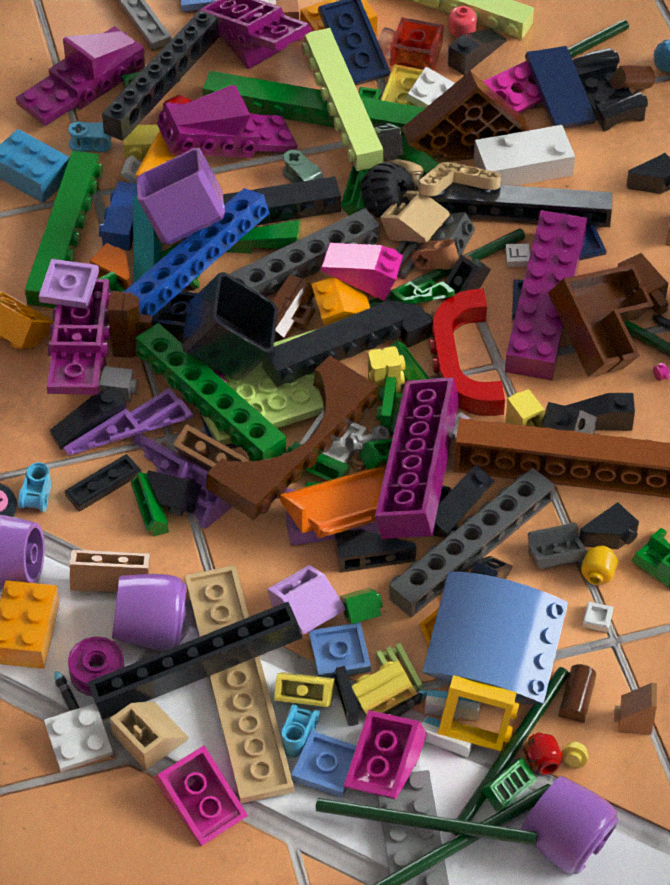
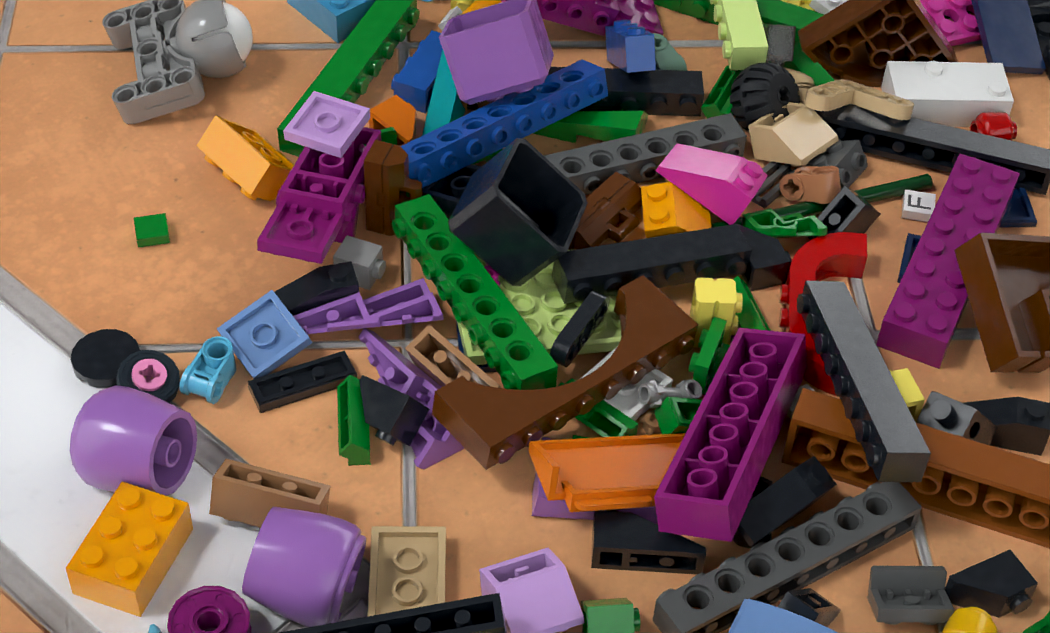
camera: 10 degrees right, 5 degrees down
none -> medium blue plate [217,290,312,379]
none -> black beam [550,290,610,367]
none -> blue brick [605,20,656,73]
none -> brick [797,280,931,482]
none -> red head [970,112,1017,141]

